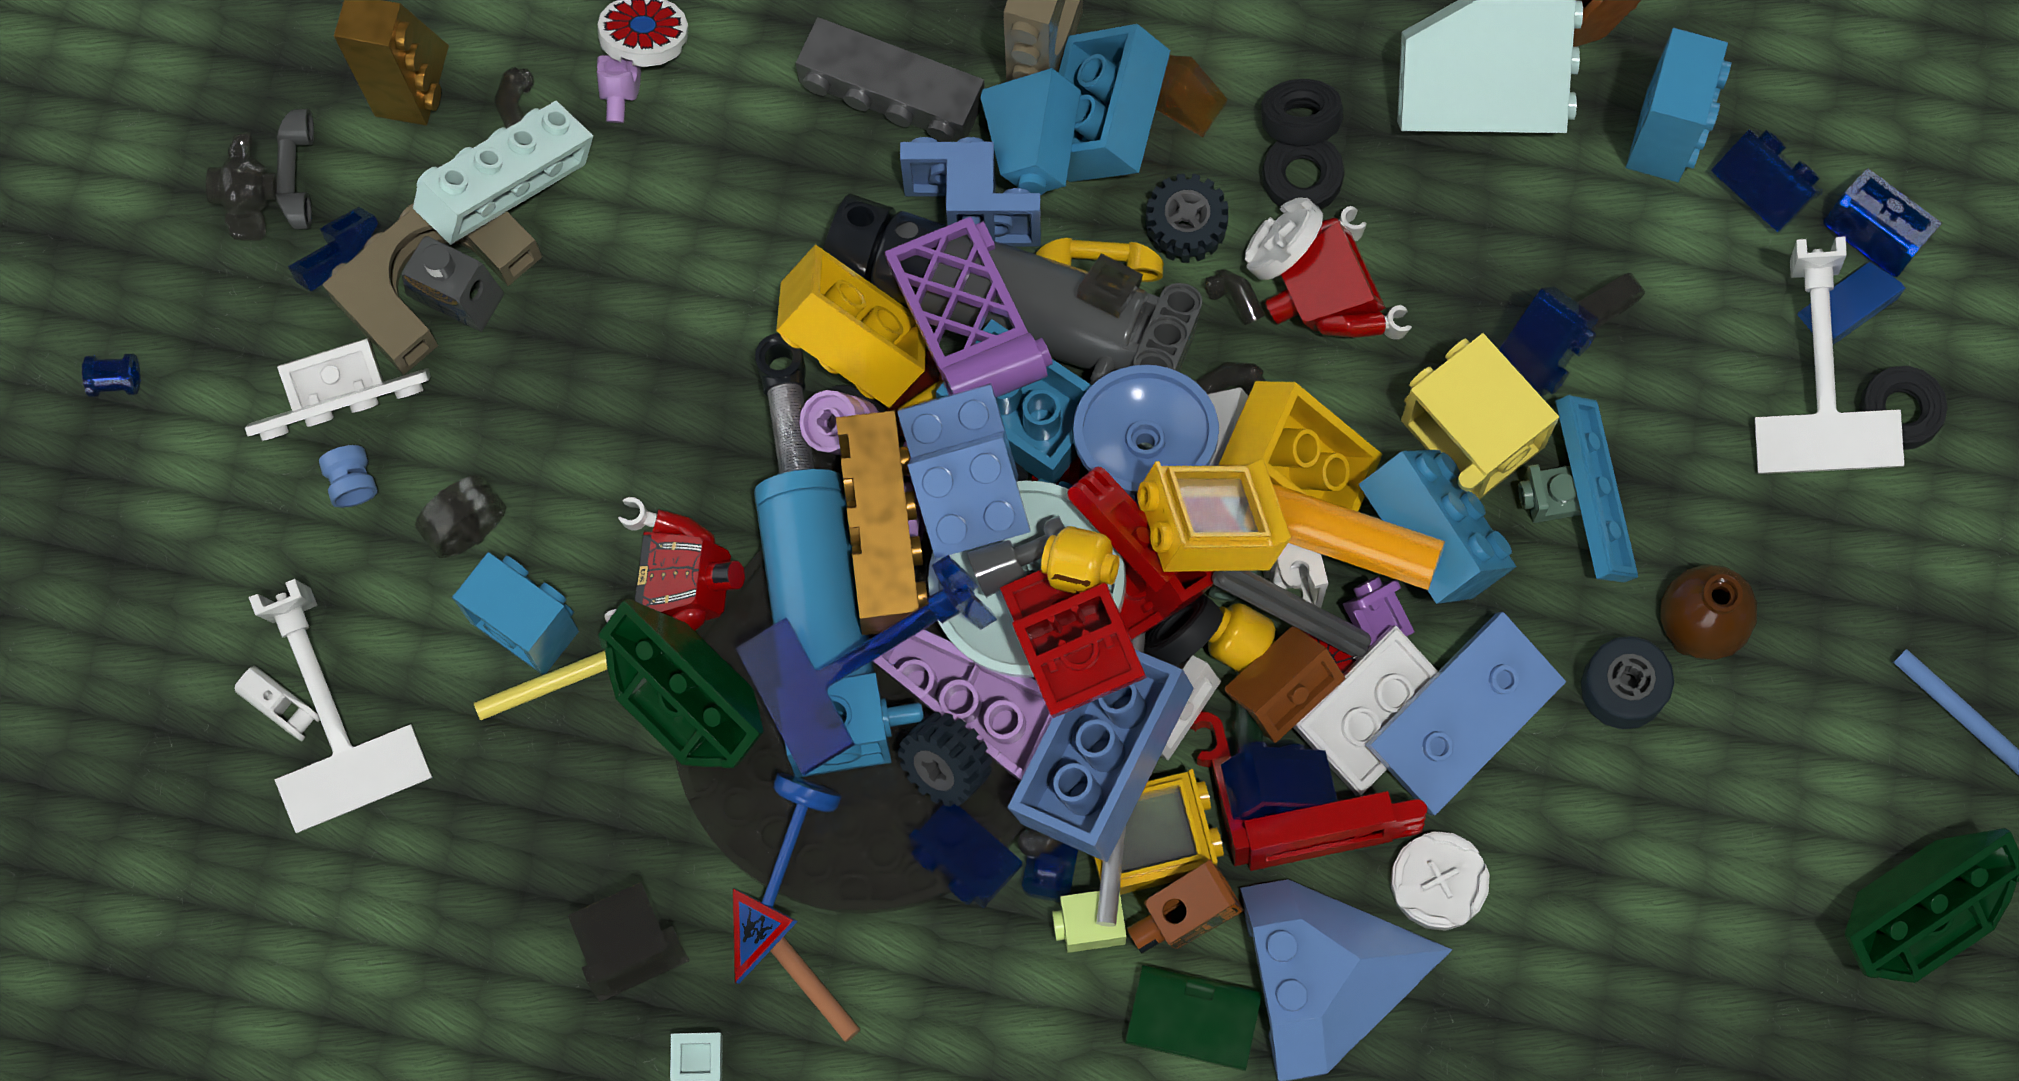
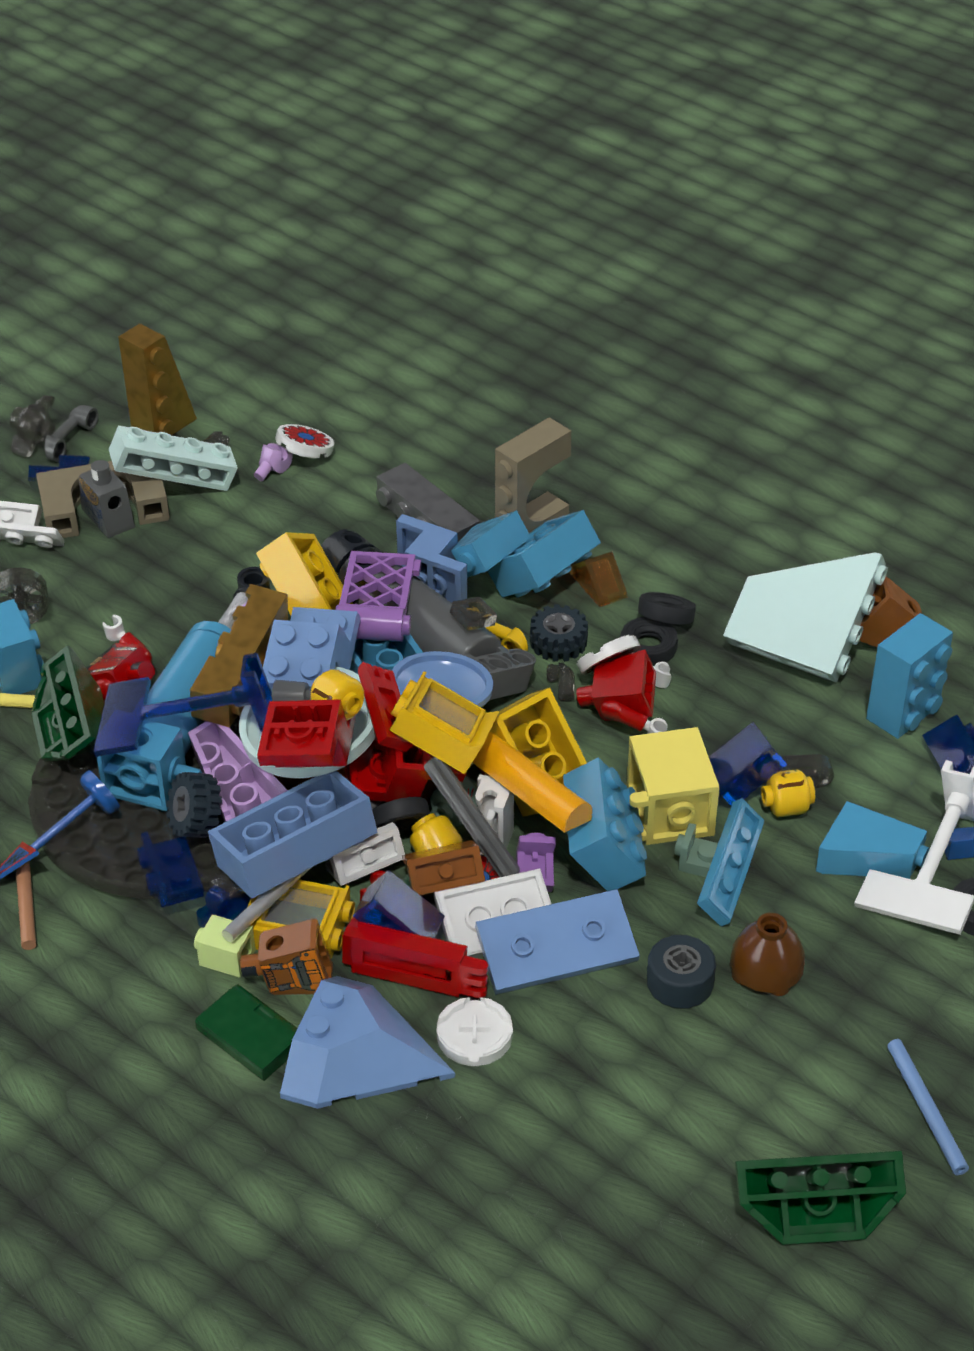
camera: 25 degrees right, 30 degrees down
none -> yellow head [761,769,815,817]
none -> dark azure slope [816,801,929,879]

